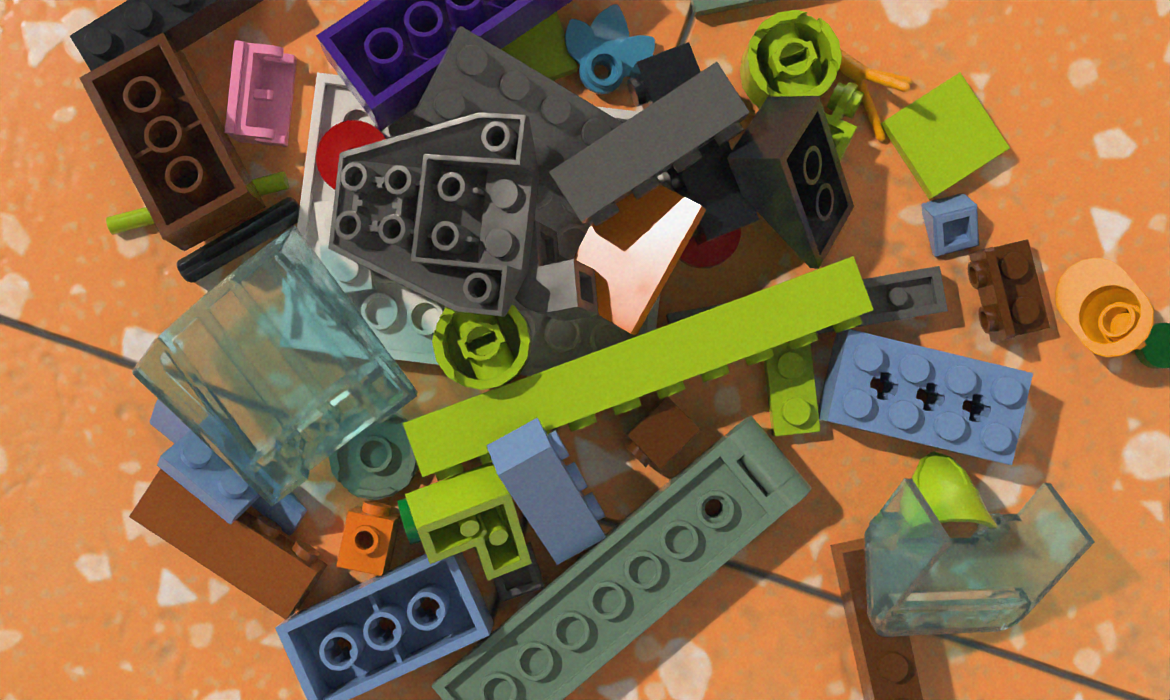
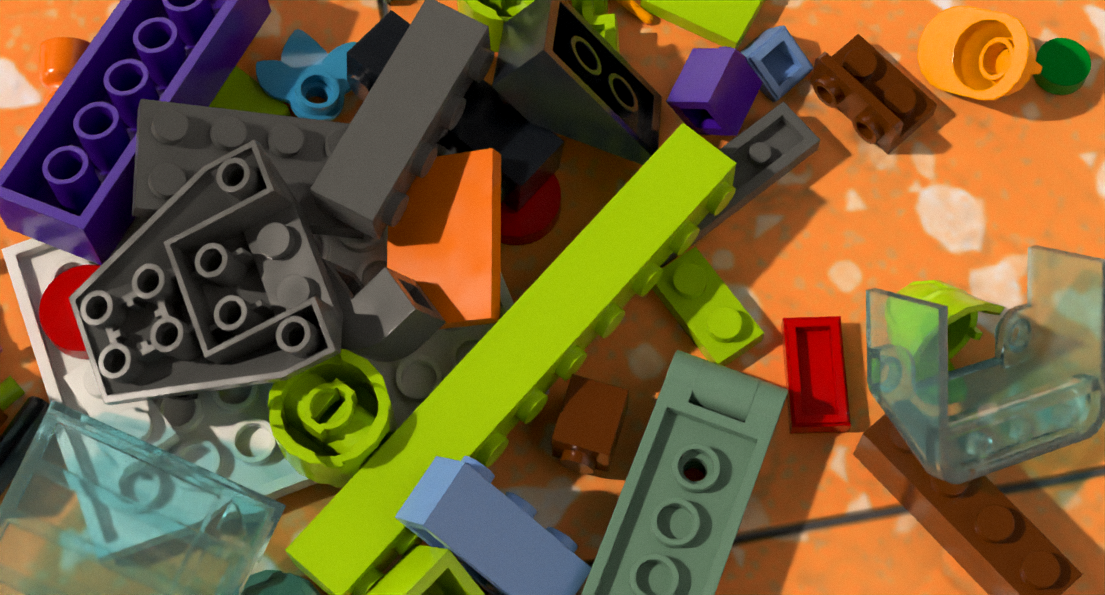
camera: 25 degrees left, 20 degrees down
medium blue brick [818,329,1033,465] -> none
none -> dark purple brick [666,46,763,136]
none -> red tile [781,316,851,434]

